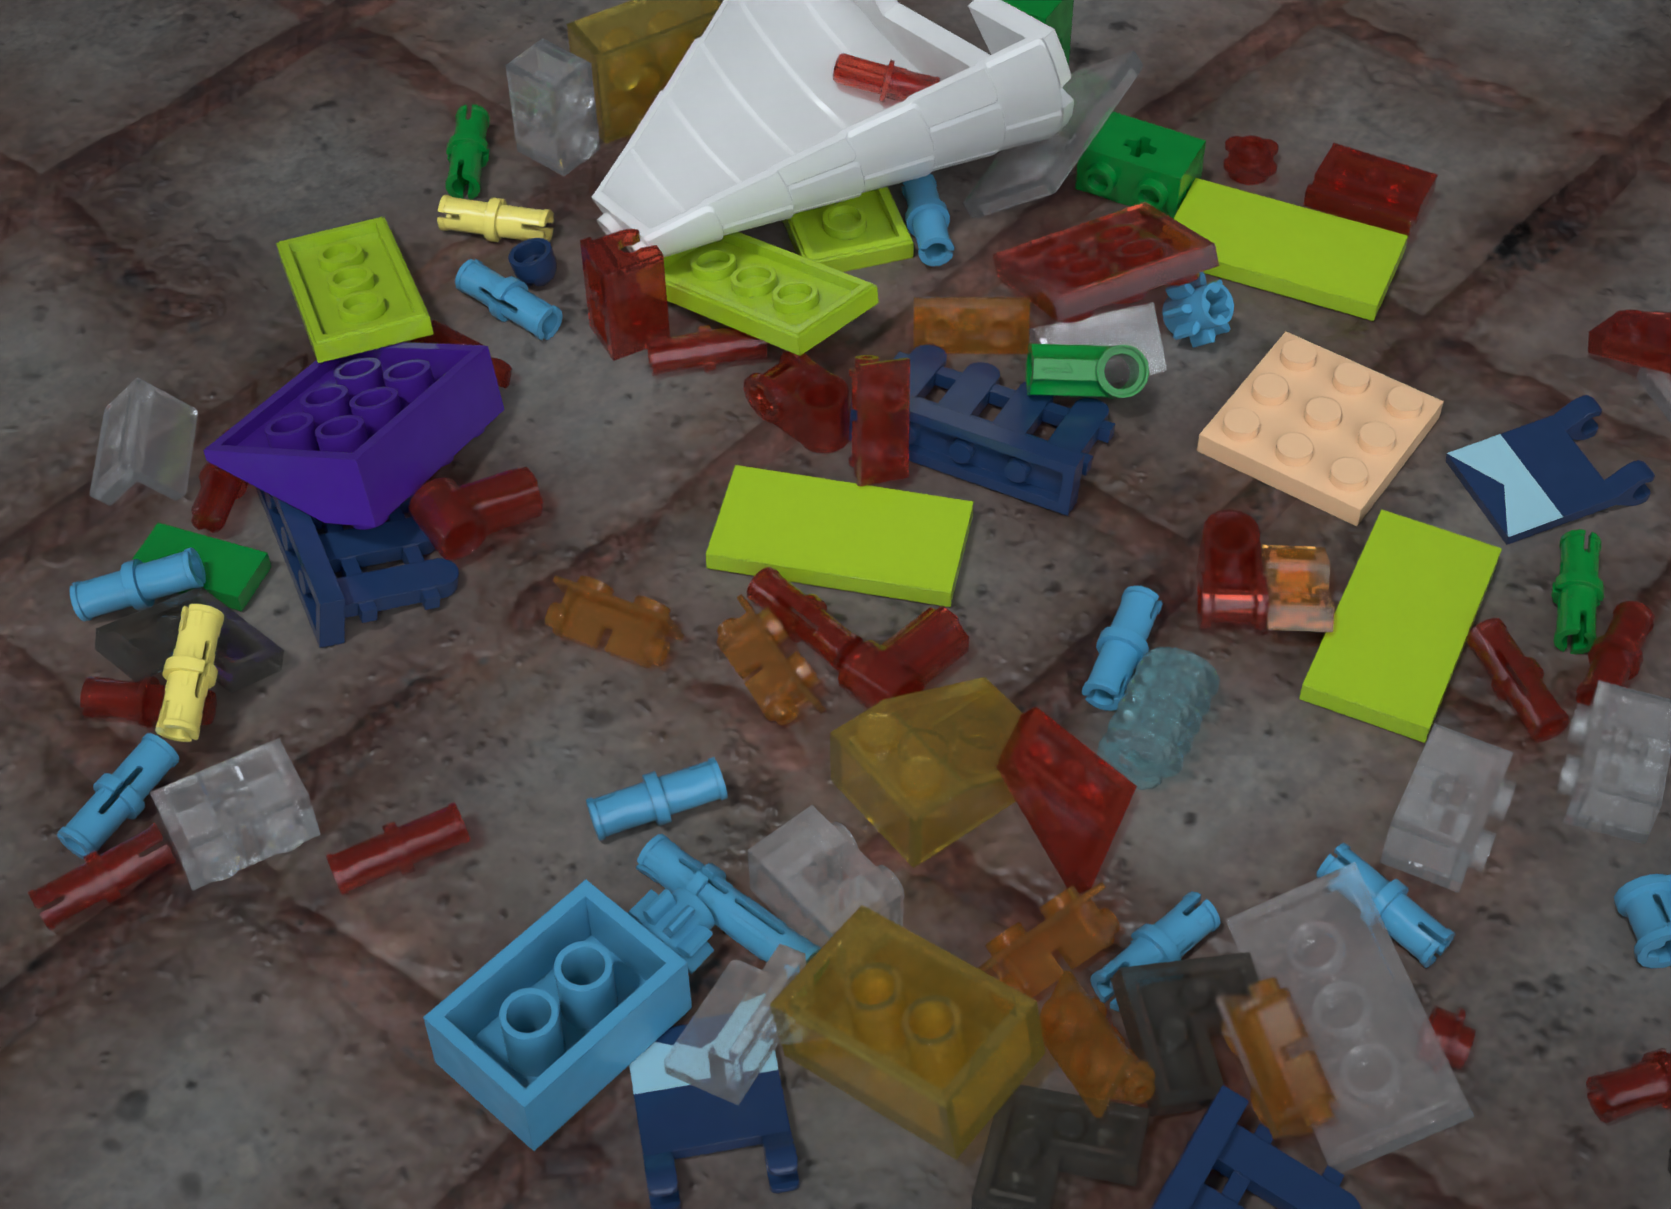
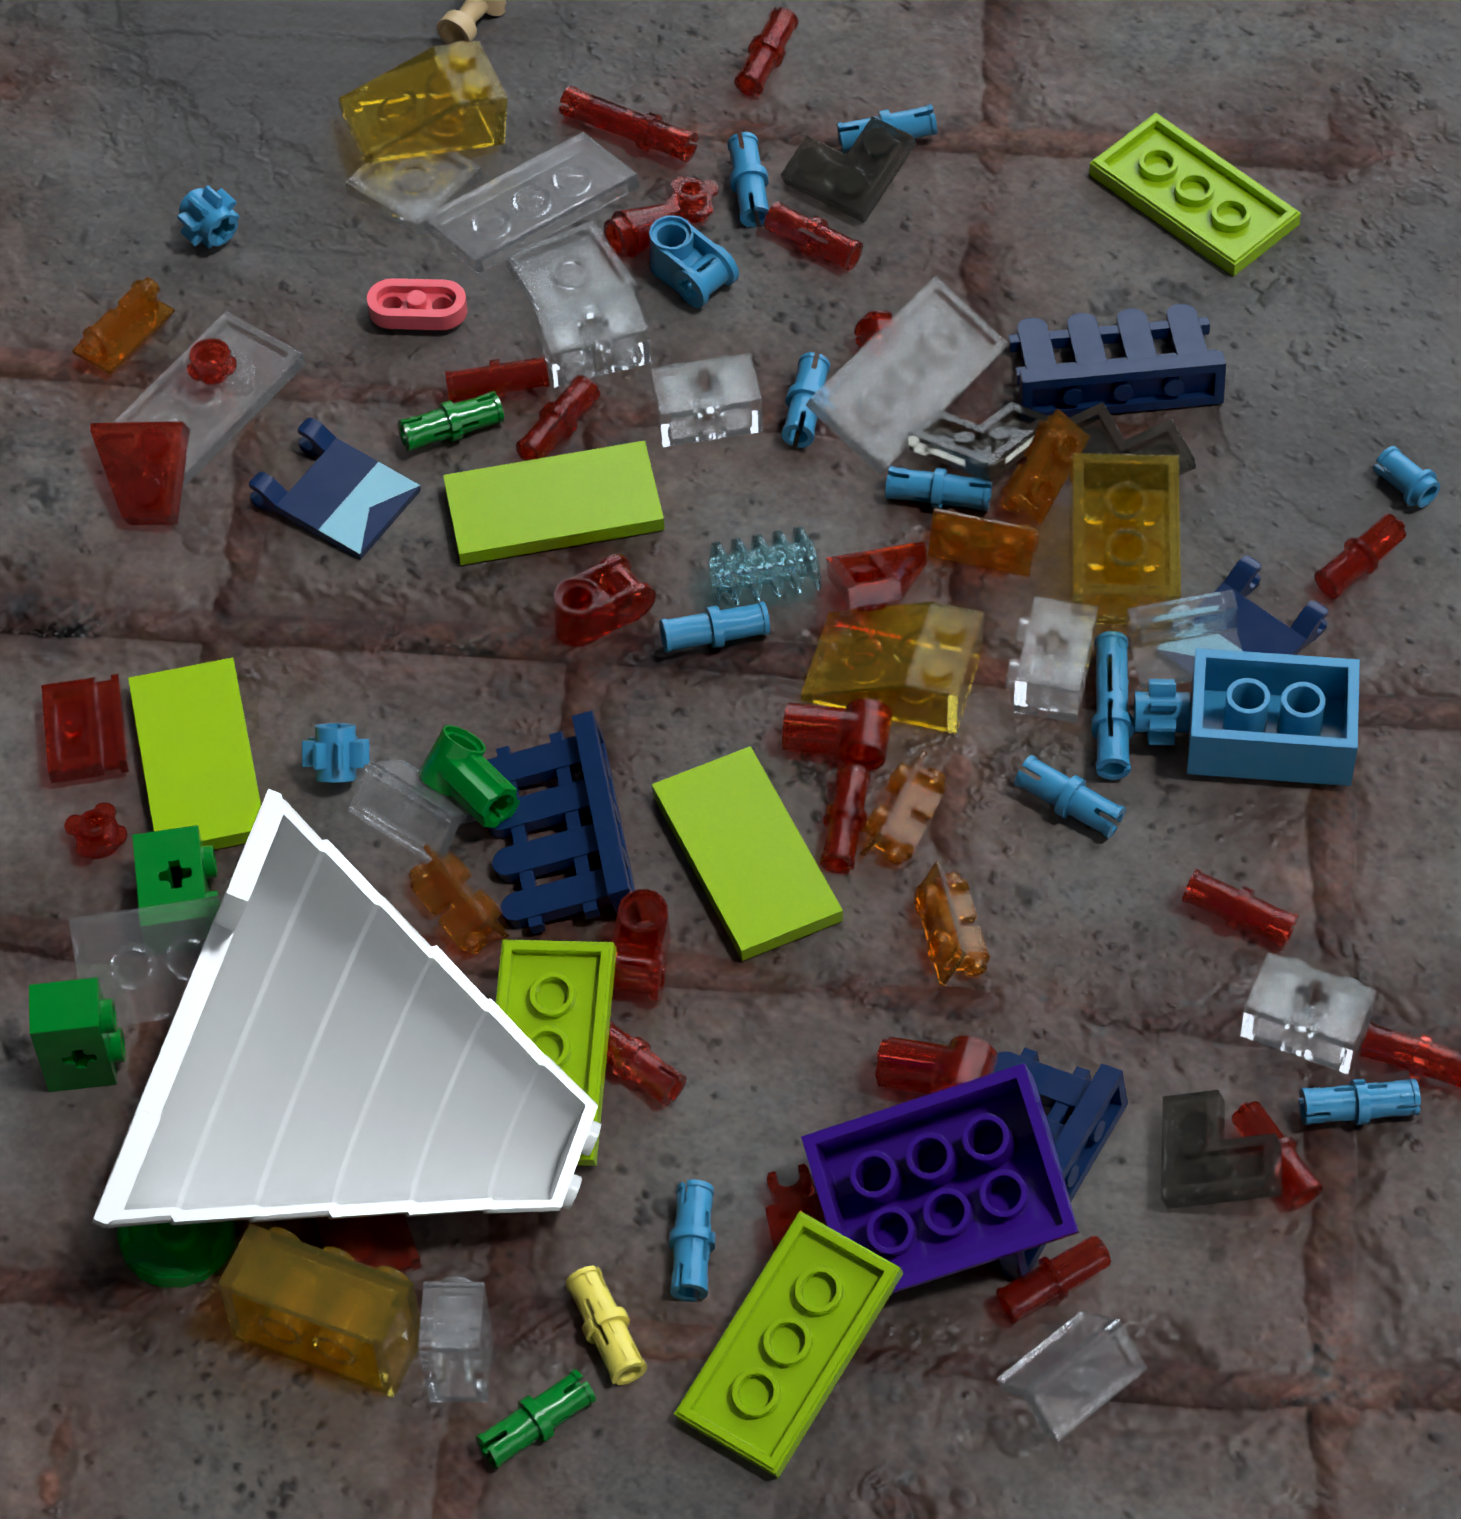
camera: 125 degrees left, 5 degrees up
dark azure pin [70,547,206,622] -> none
green tile [131,522,272,612] -> none
light yellow pin [155,604,225,742] -> none
dark blue hinge [508,238,557,287] -> none
clear red hinge [580,229,670,361] -> none
clear red axle [832,53,940,102] -> none
clear red hinge [848,355,910,486] -> none
clear red plate [992,202,1219,323] -> none
light nougat plate [1197,332,1444,526] -> none
clear orange hinge [1215,977,1336,1139] -> none
clear orange slope [1261,545,1335,632] -> none

